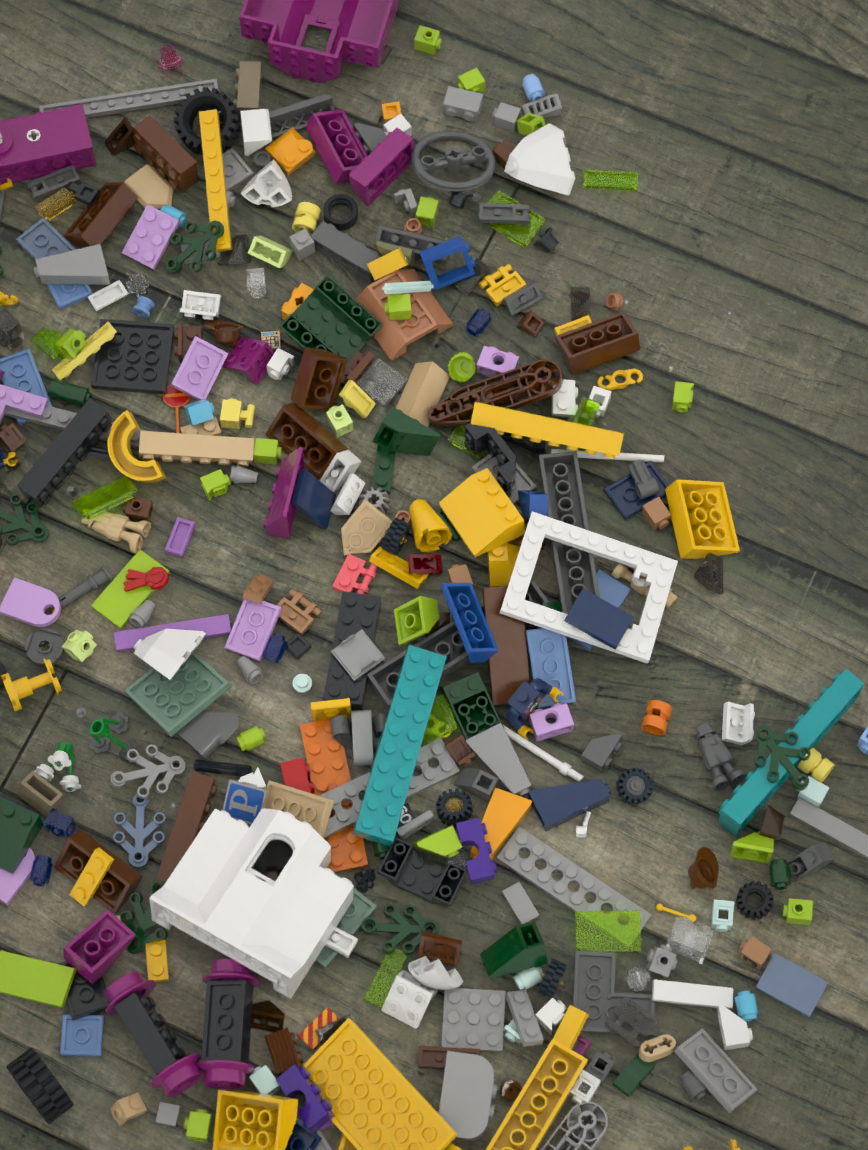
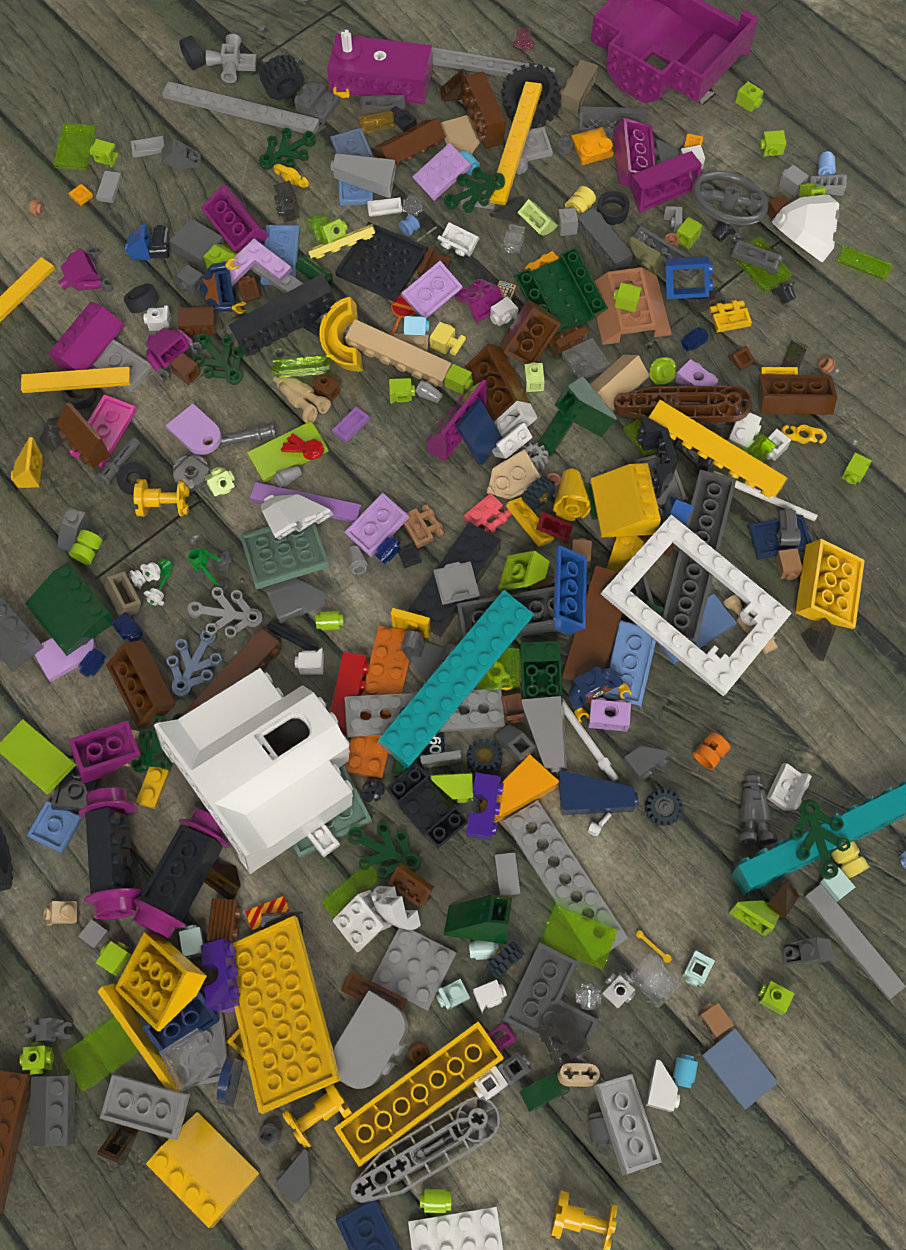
camera: 25 degrees right, 0 degrees up
yellow plate [69,848,114,907] -> none
reddish brown piece [203,320,244,346] -> none
piece [223,779,268,825] -> none
white slope [240,109,272,156] -> none
white brick [241,159,292,207] -> none
medium nougat plate [243,574,273,604] -> none
tan tile [264,780,334,838] -> none
light aqua plate [293,674,312,693] -> none
light yellow tile [339,380,376,418] -> none
light grey beam [351,710,374,766] -> none
yellow tile [367,248,408,280] -> none
light aqua axle [382,281,434,294] -> none
light grey brick [443,86,483,121] -> none
dark grey plate [503,281,543,316] -> none
light grey plate [506,990,544,1047] -> none
yellow tile [553,1005,589,1050] -> none
dark blue tile [564,588,634,650] -> none
white tile [652,979,733,1009] -> none
reddish brown piece [688,847,719,889] -> none
black tyre [736,881,774,920] -> none
dark green brick [769,859,791,890] -> none

